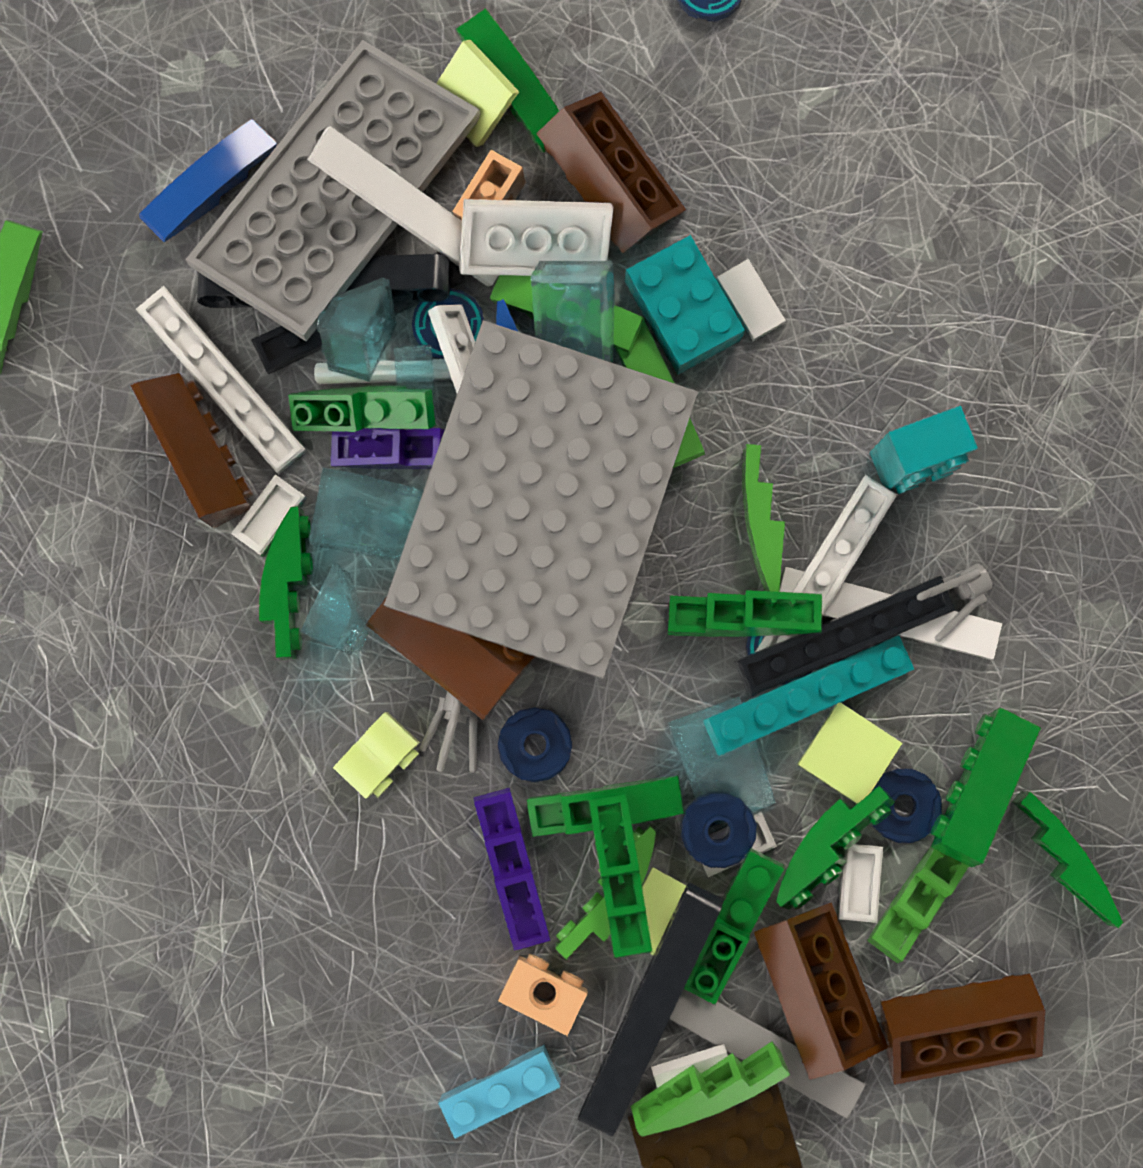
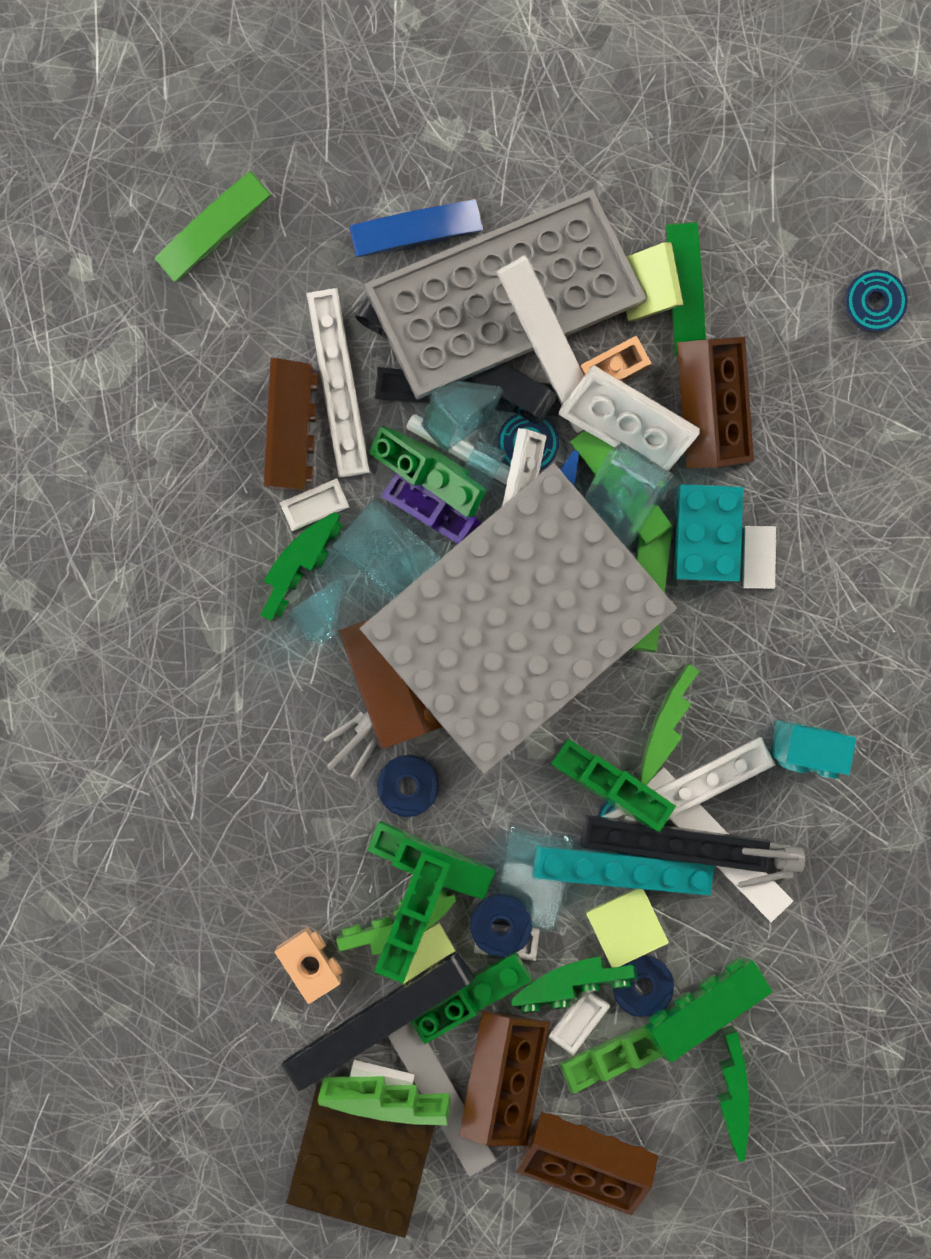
camera: 25 degrees right, 5 degrees up
yellowish green brick [333,712,420,799] -> none
medium azure arch [438,1045,561,1139] -> none
dark purple slope [473,787,551,951] -> none

